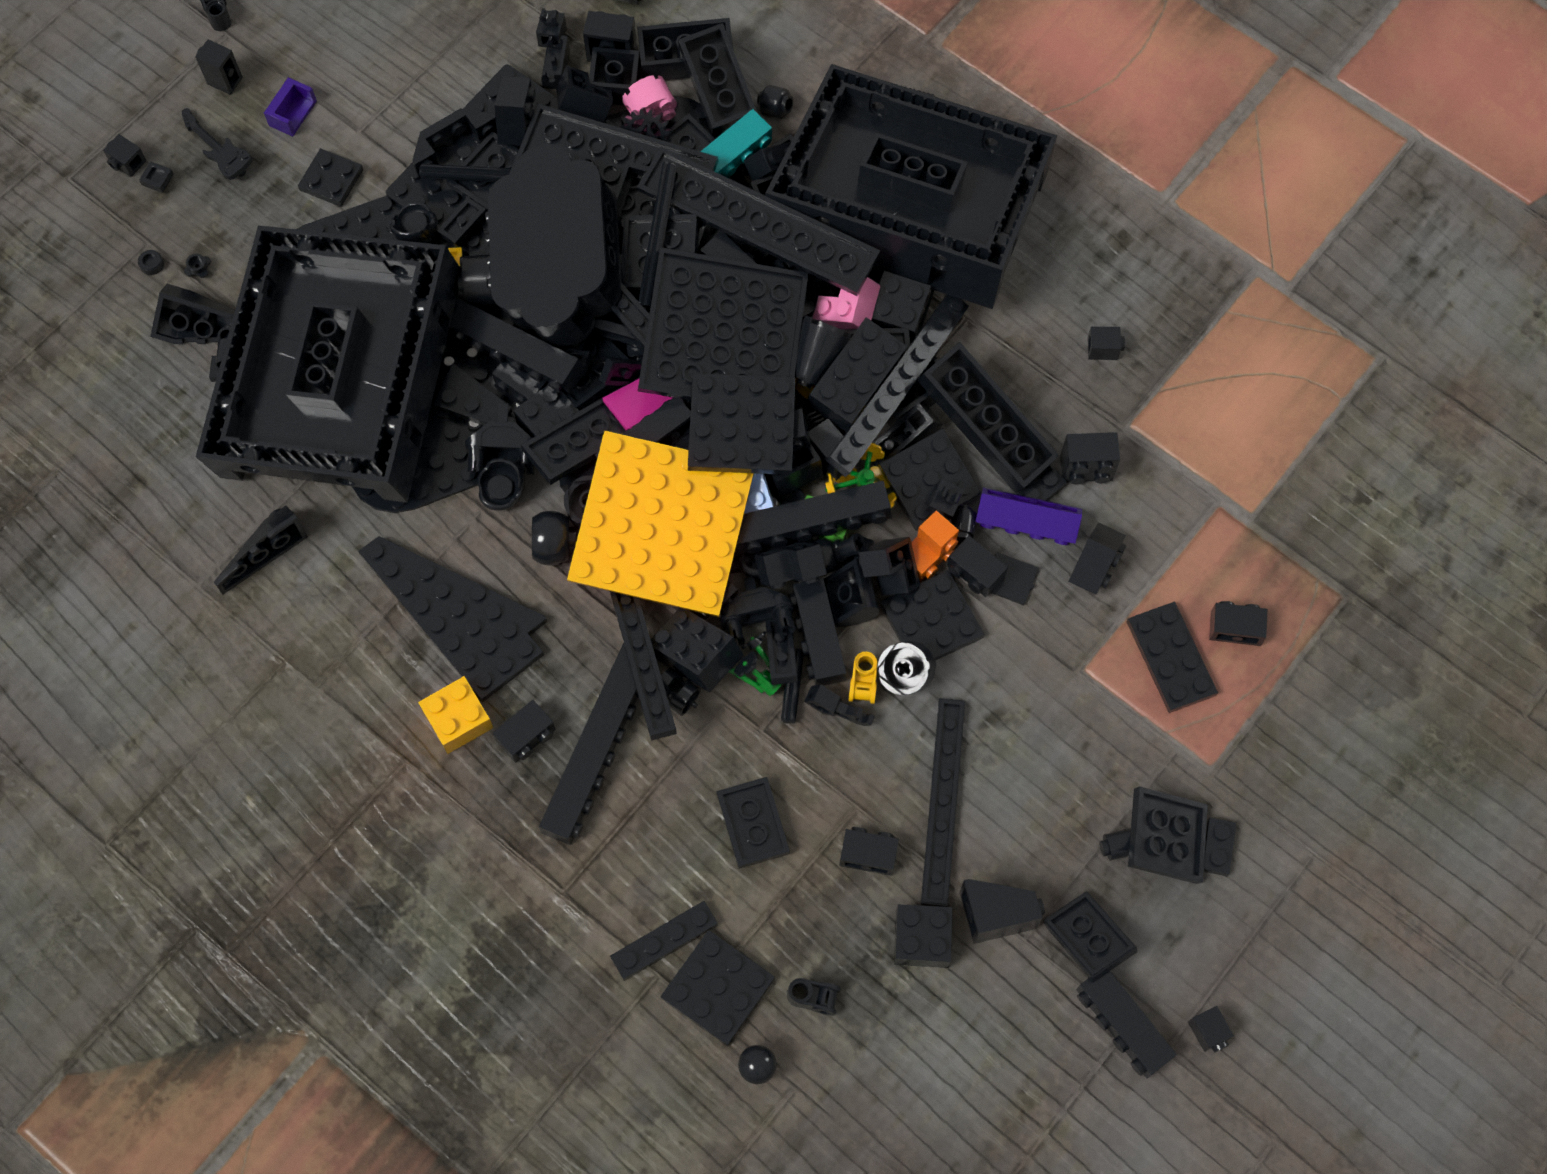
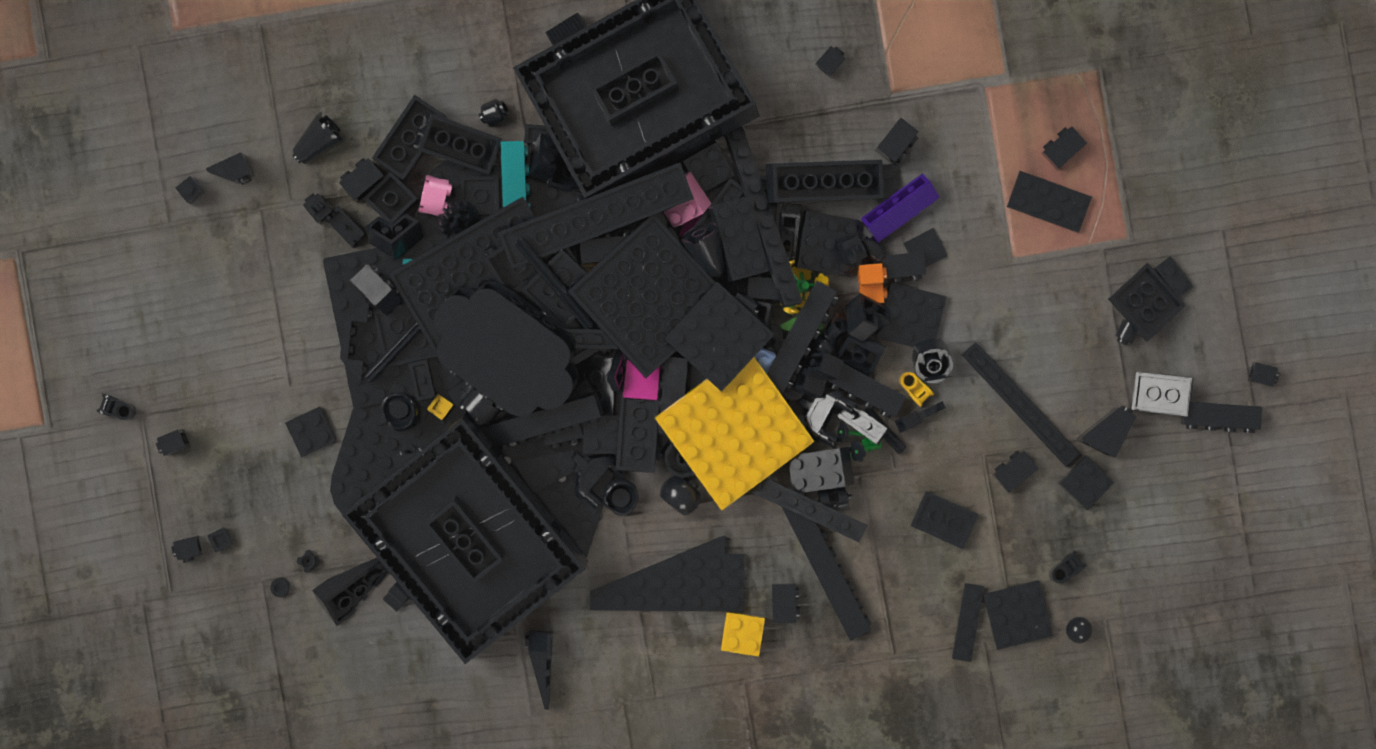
camera: 50 degrees left, 20 degrees up
black piece [182,108,252,180] -> none
dark purple panel [264,77,317,137] -> none
black brick [1068,522,1127,595] -> none

